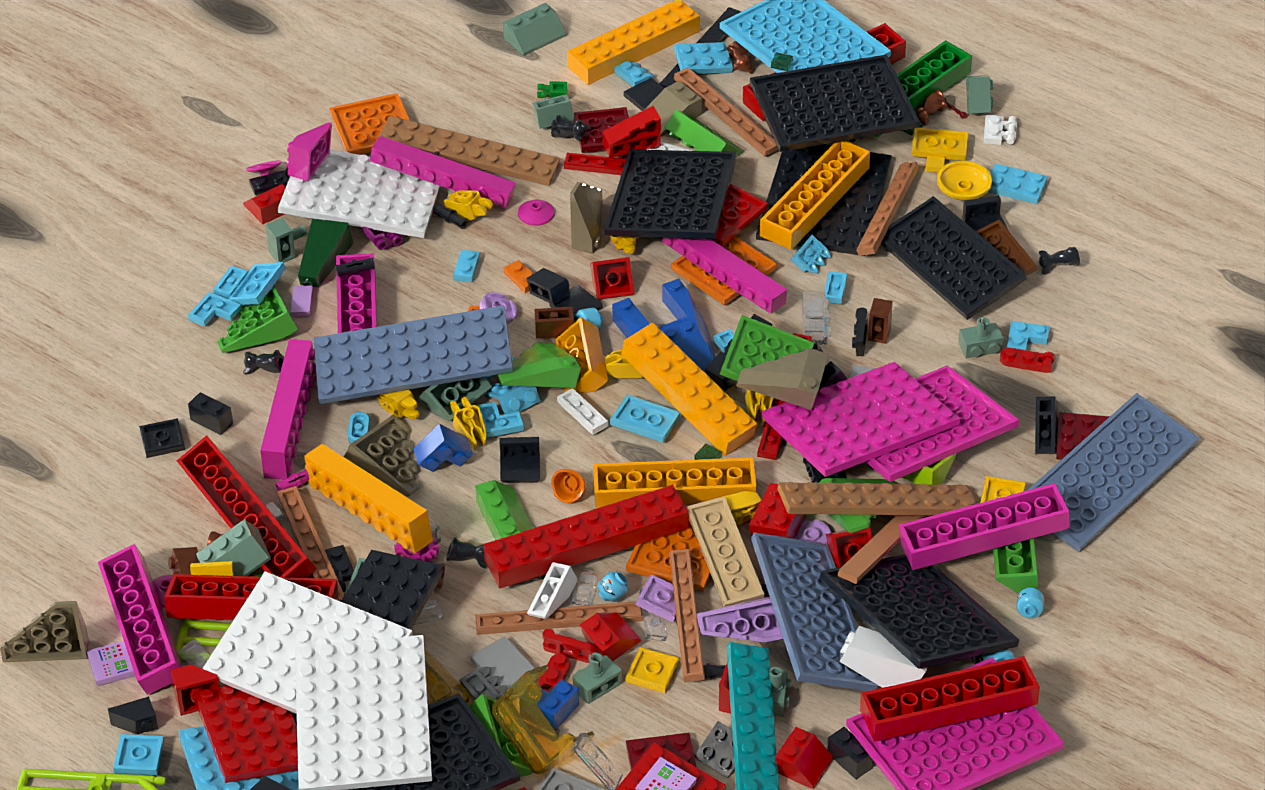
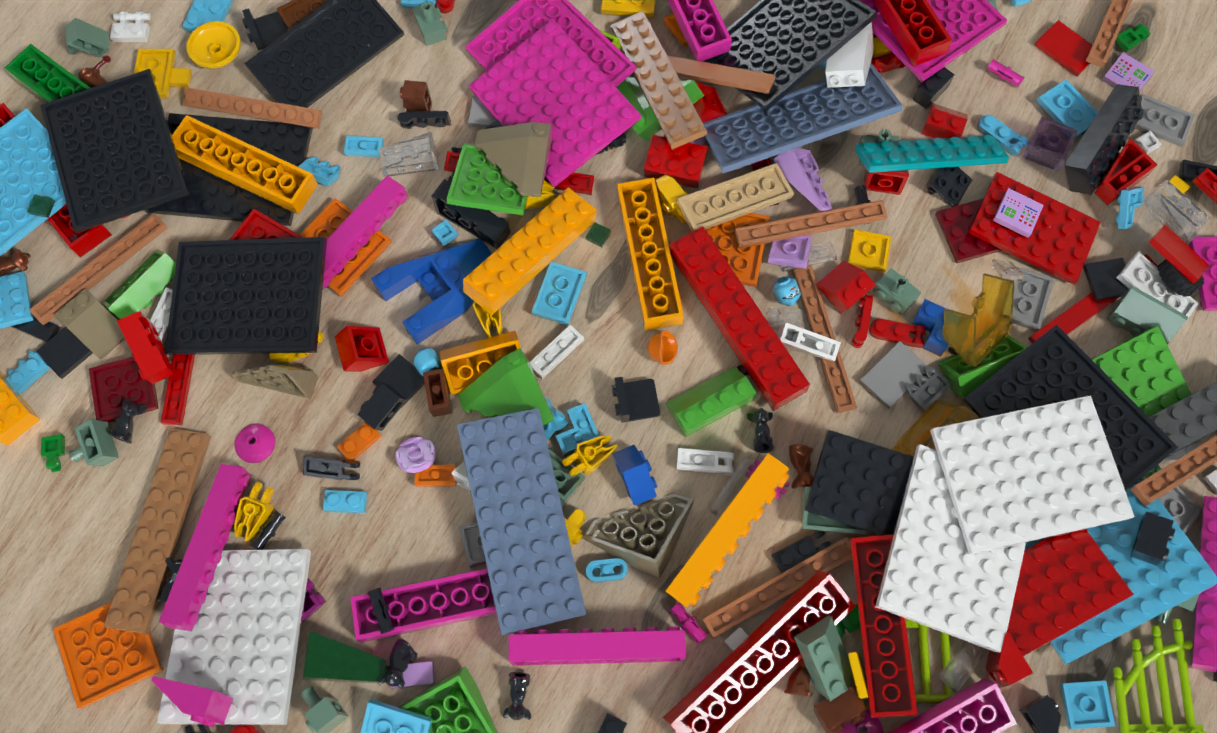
camera: 95 degrees left, 25 degrees up
none -> black hinge [303,454,360,480]
none -> black animal [378,639,418,688]
none -> white plate [677,448,735,475]

